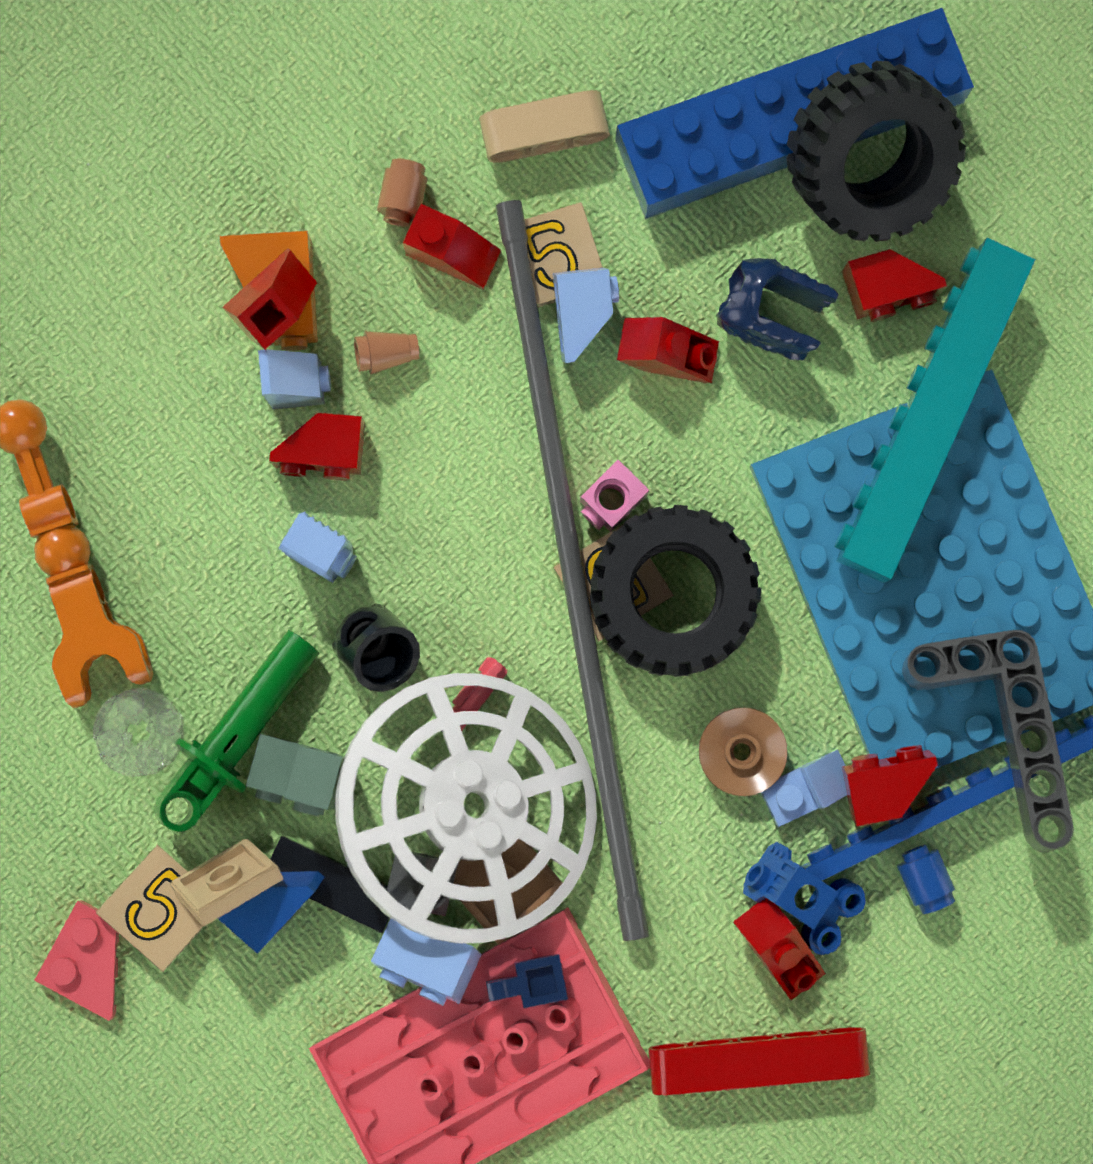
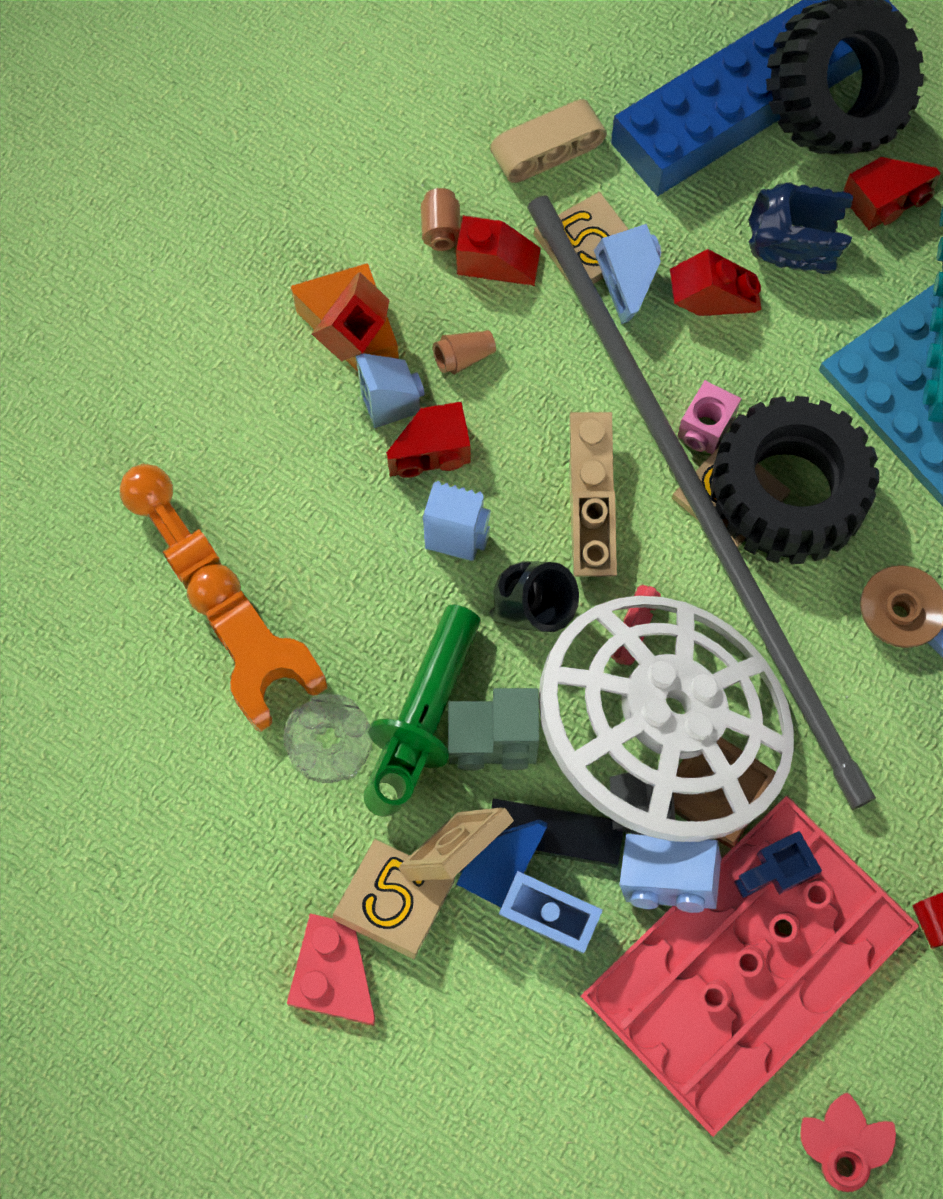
camera: 10 degrees left, 15 degrees down
none -> light blue slope [499,871,603,954]
none -> tan slope [569,412,617,577]

